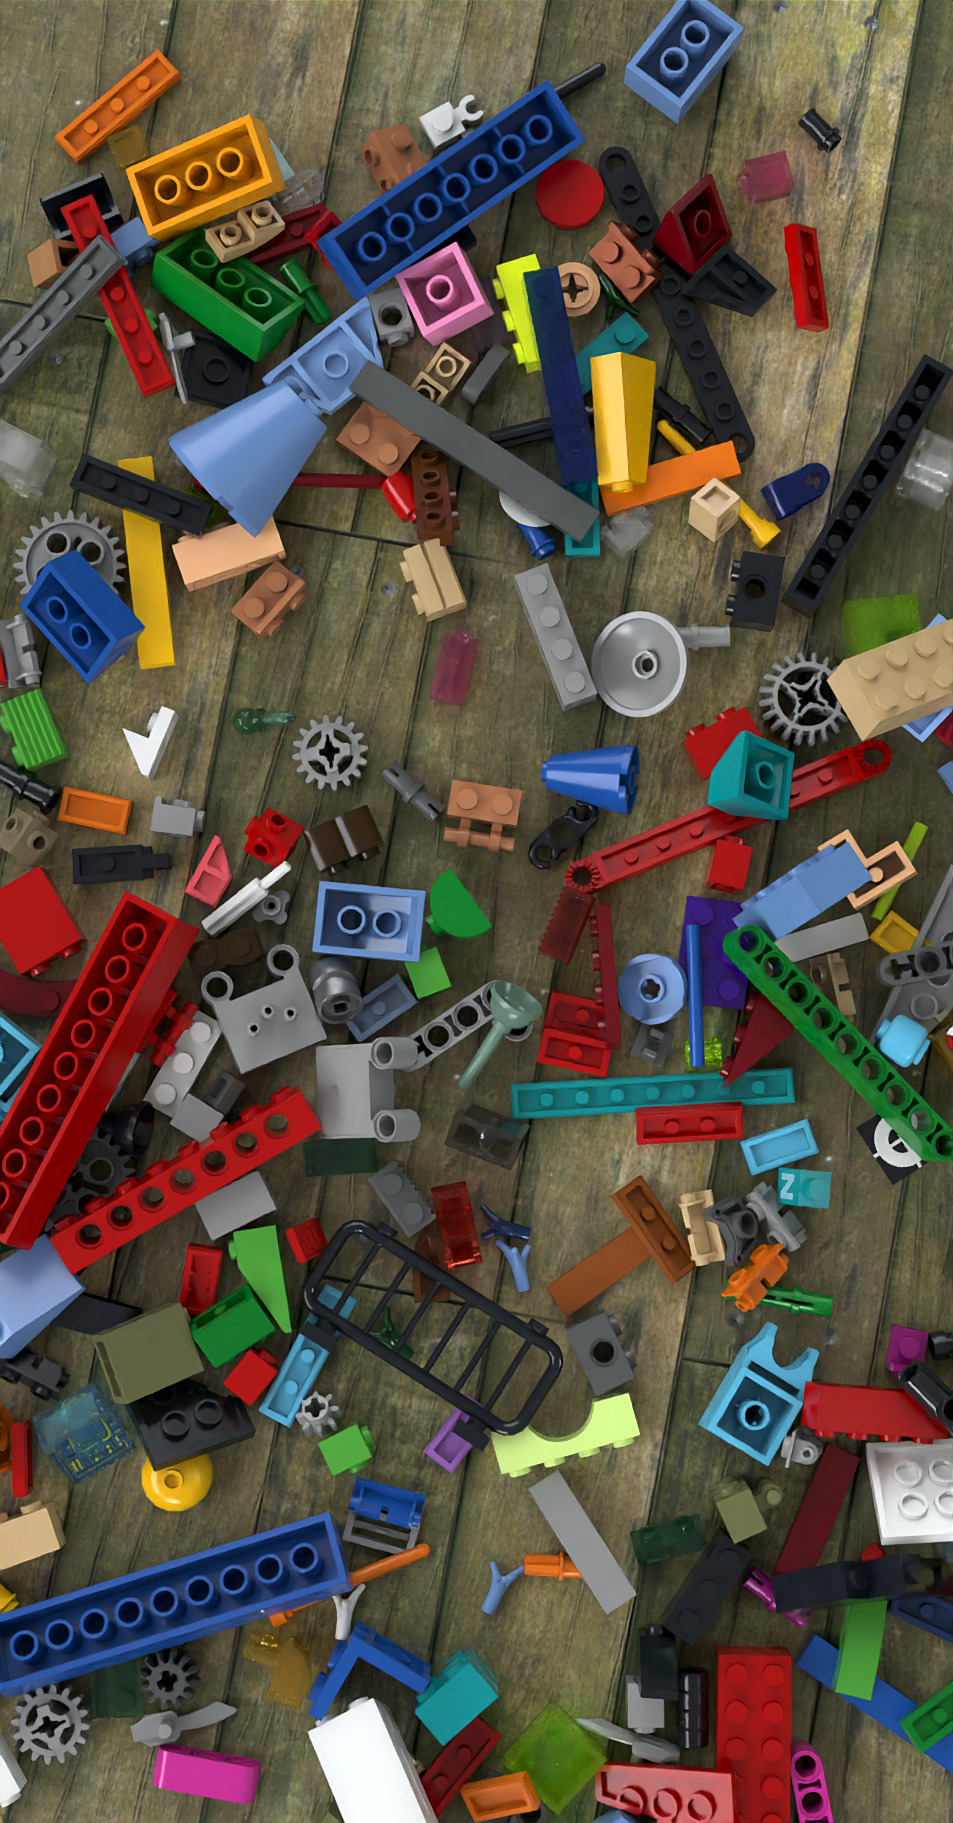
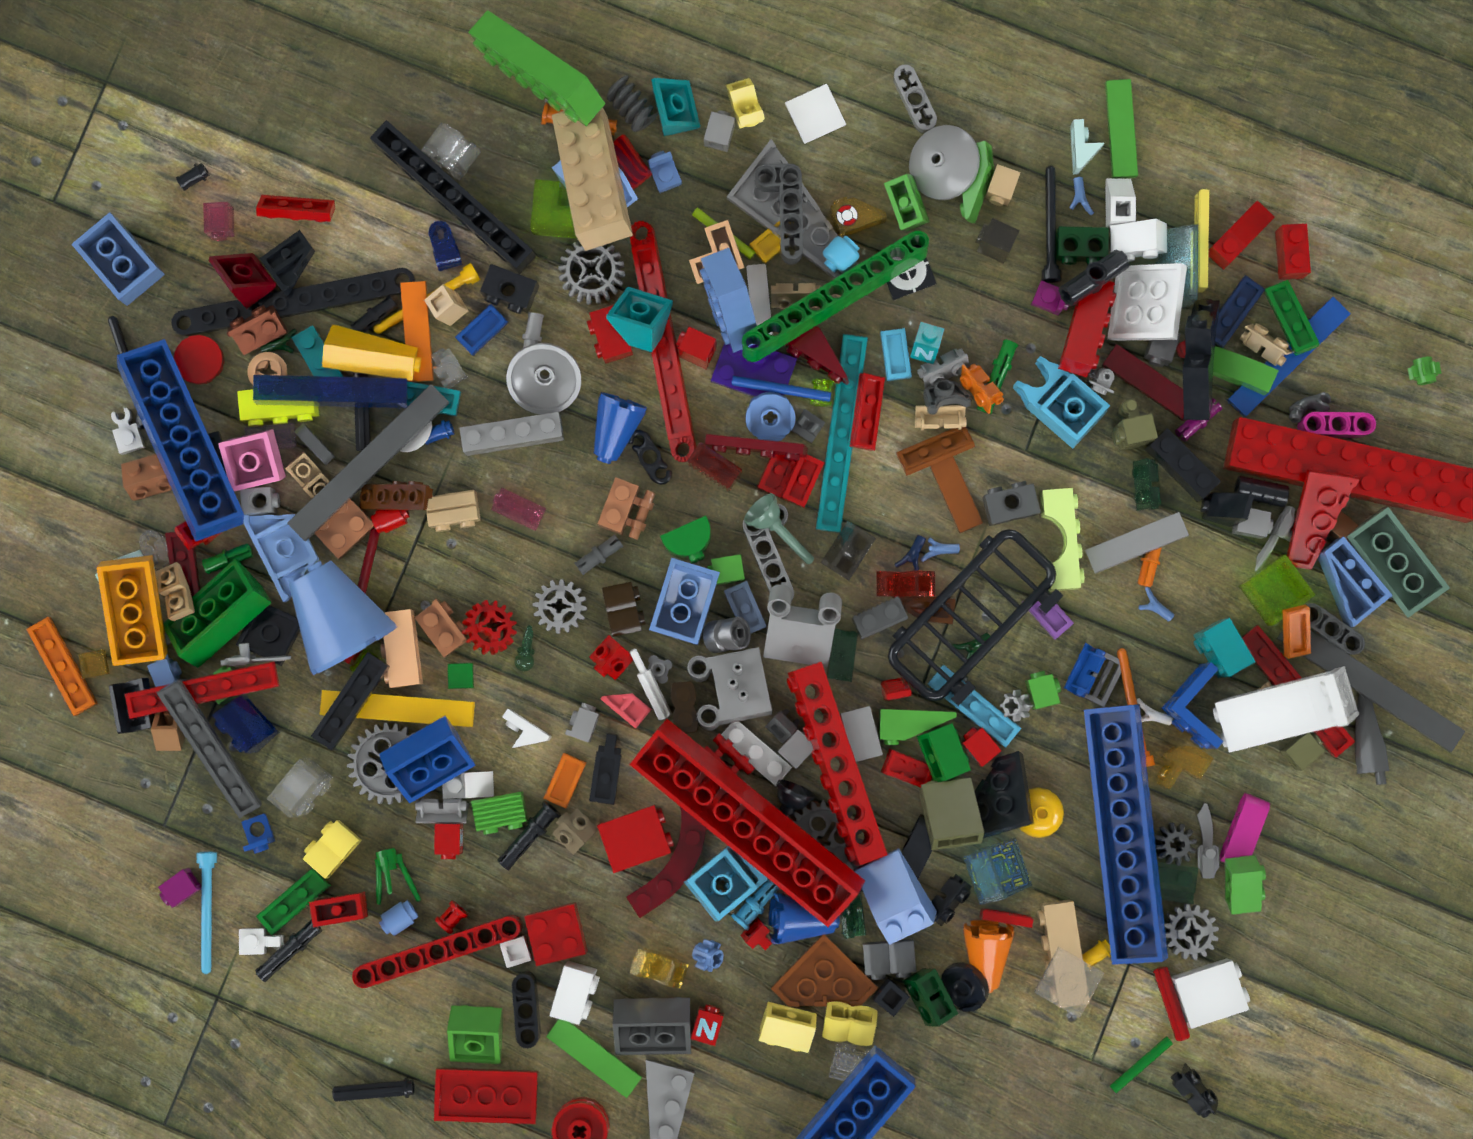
camera: 80 degrees left, 0 degrees up
none -> clear blue slope [212,695,280,753]
none -> white slope [442,771,494,799]
none -> green tile [448,663,474,689]
none -> blue tile [455,304,509,356]
none -> red gear [462,600,517,655]
none -> flat silver brick [1144,333,1181,367]
none -> bright green brick [1225,855,1266,915]
none -> tan hinge [1240,323,1293,366]
none -> dark grey piece [1289,392,1331,423]

